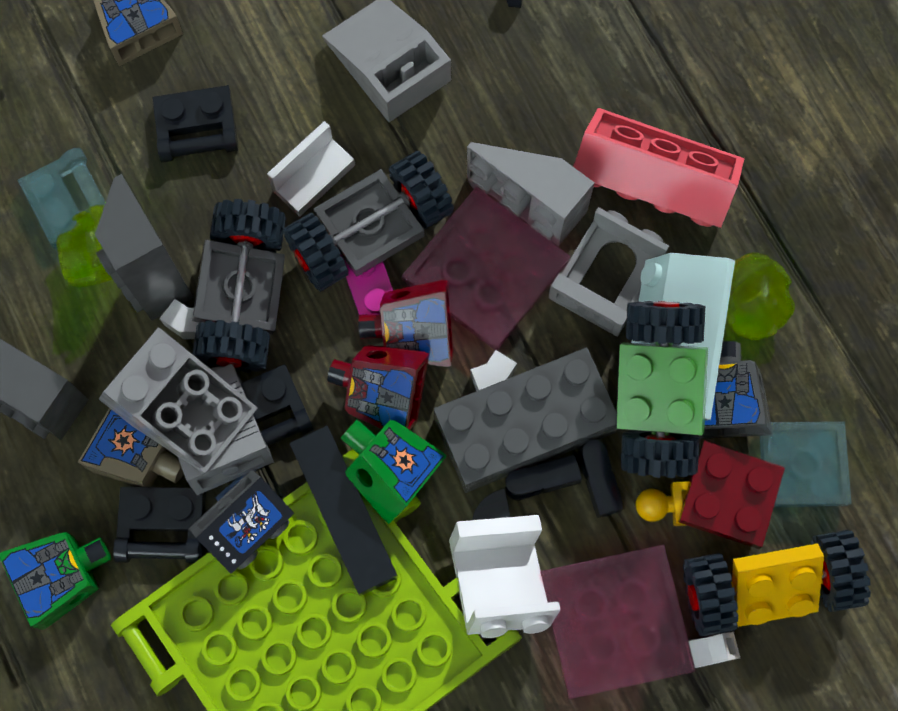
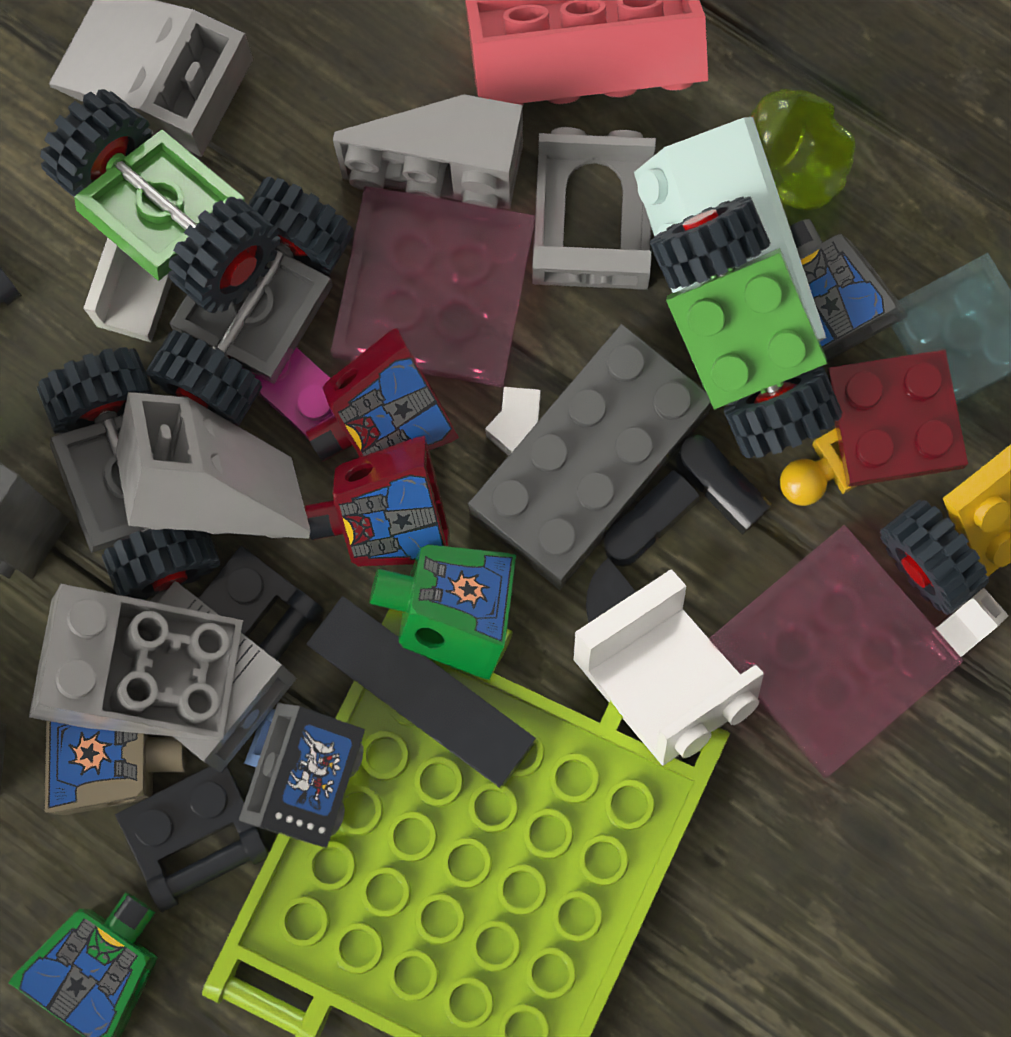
camera: 25 degrees left, 5 degrees up
white piece [160,299,199,339] -> none
none -> plate [40,89,280,313]
none -> light grey slope [116,392,311,539]

